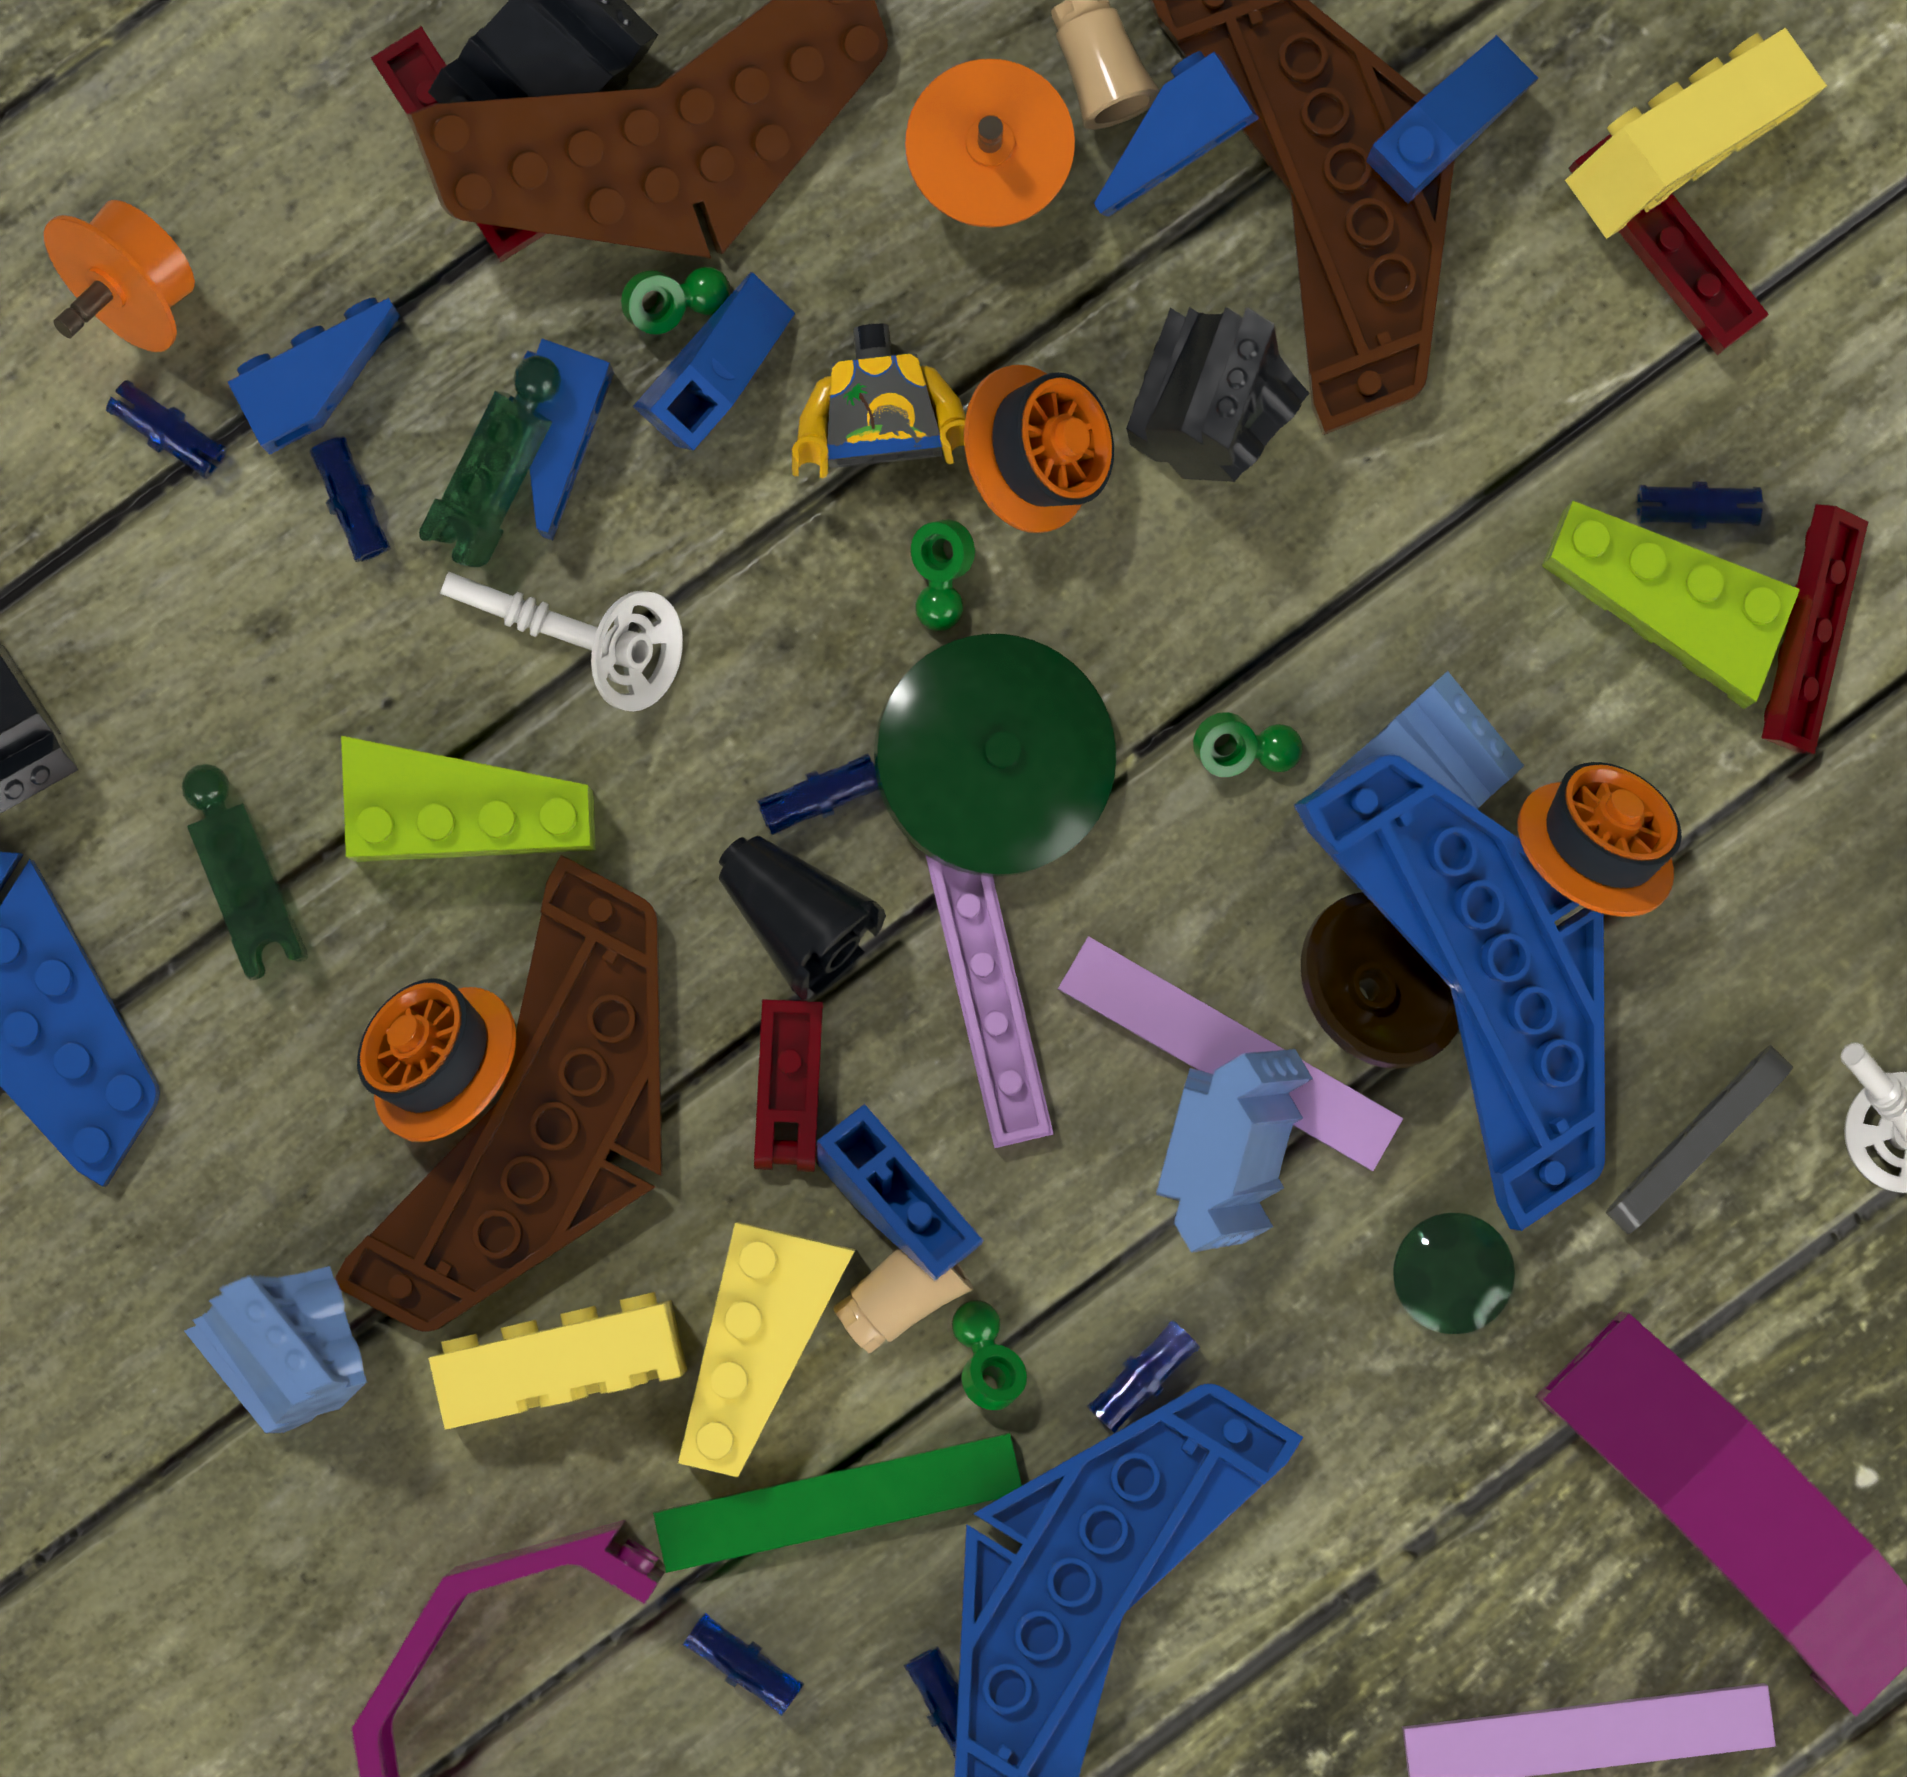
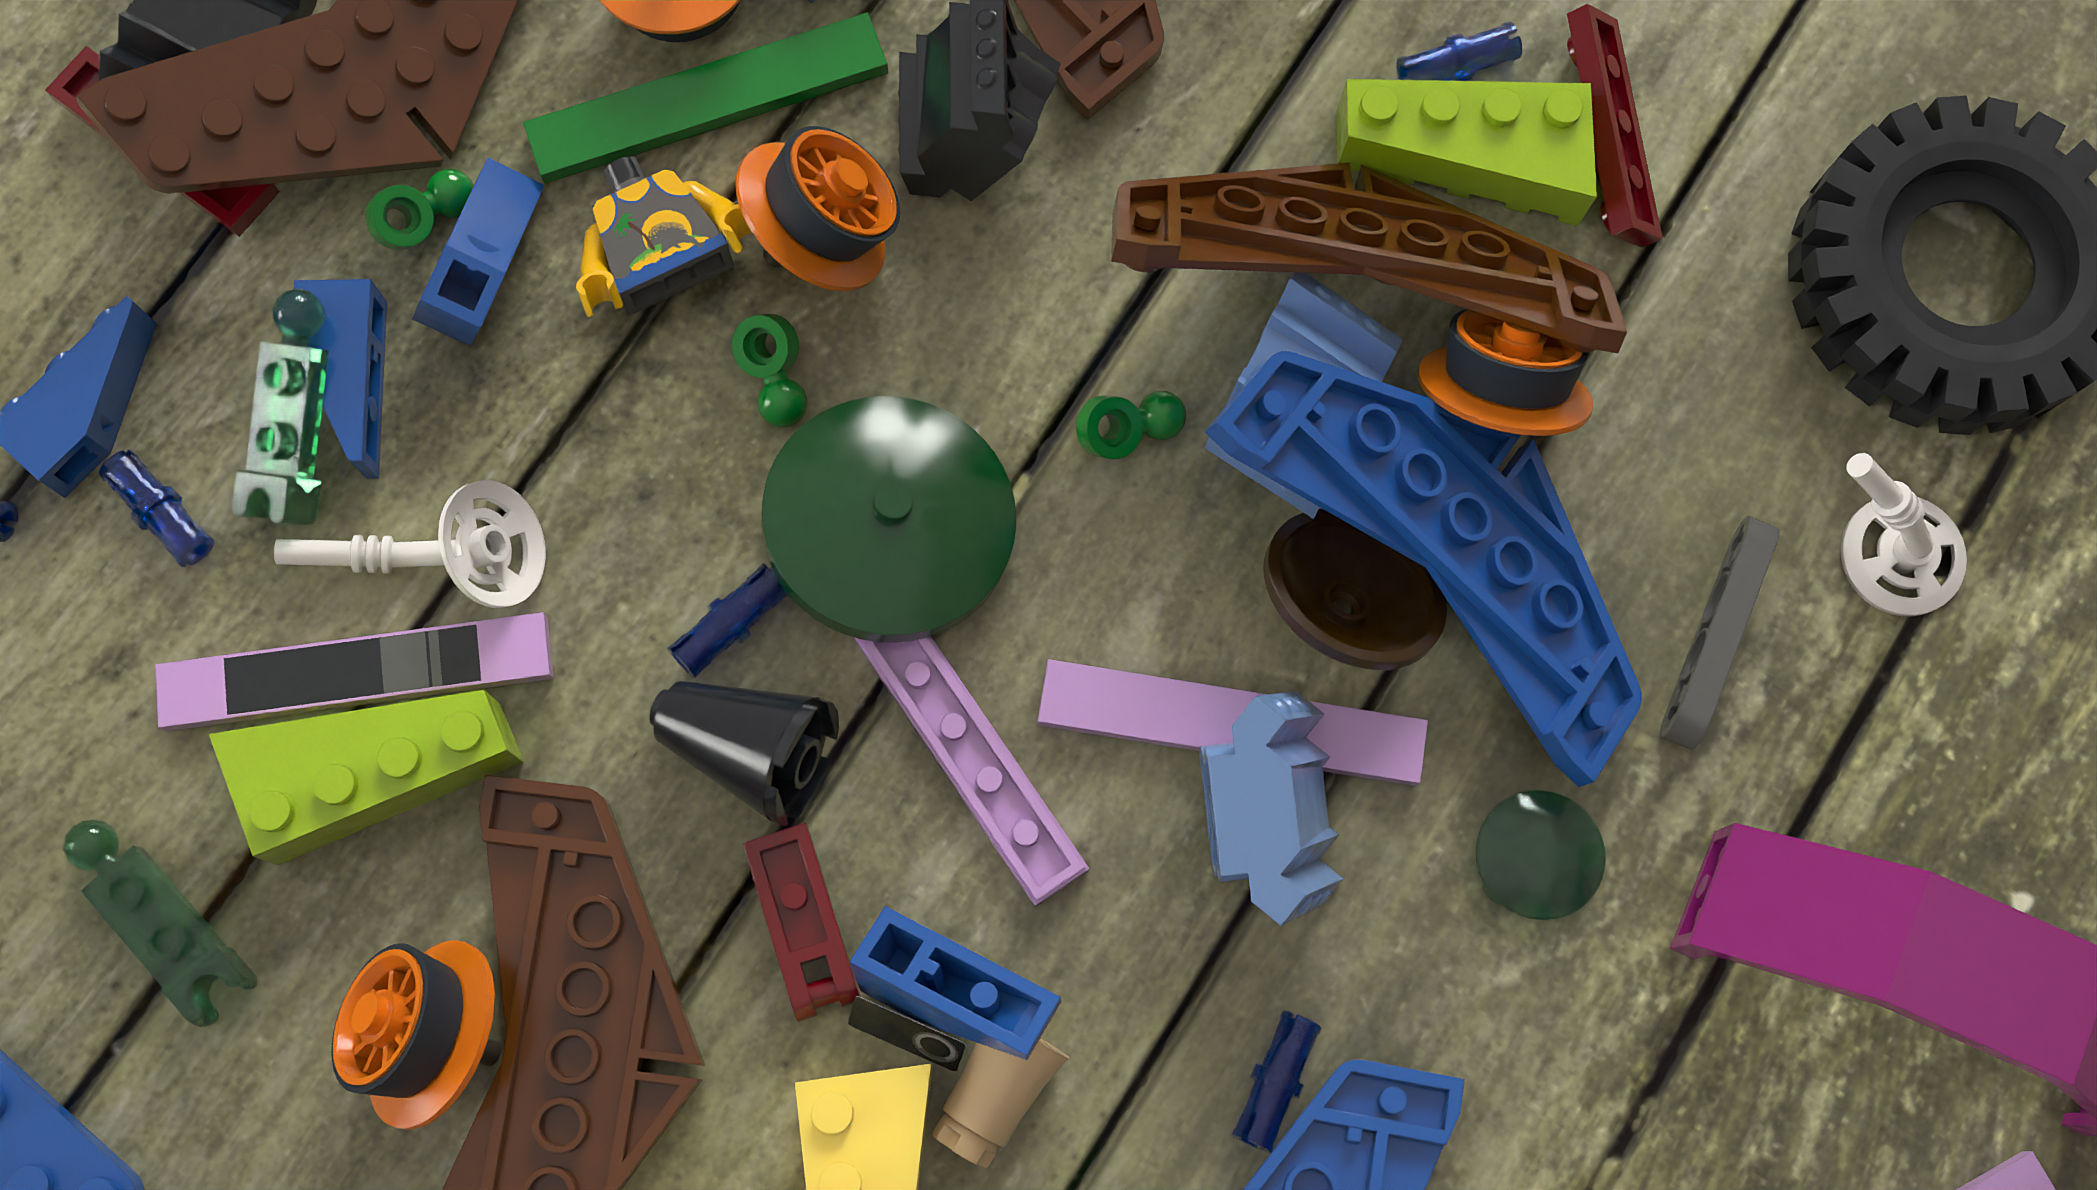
camera: 25 degrees left, 10 degrees down
green plate [952,1300,1027,1410] -> none
none -> tile [155,612,554,731]
none -> green tile [523,12,888,184]
none -> black sticker [848,996,966,1071]
none -> reddish brown wing [1111,162,1627,354]

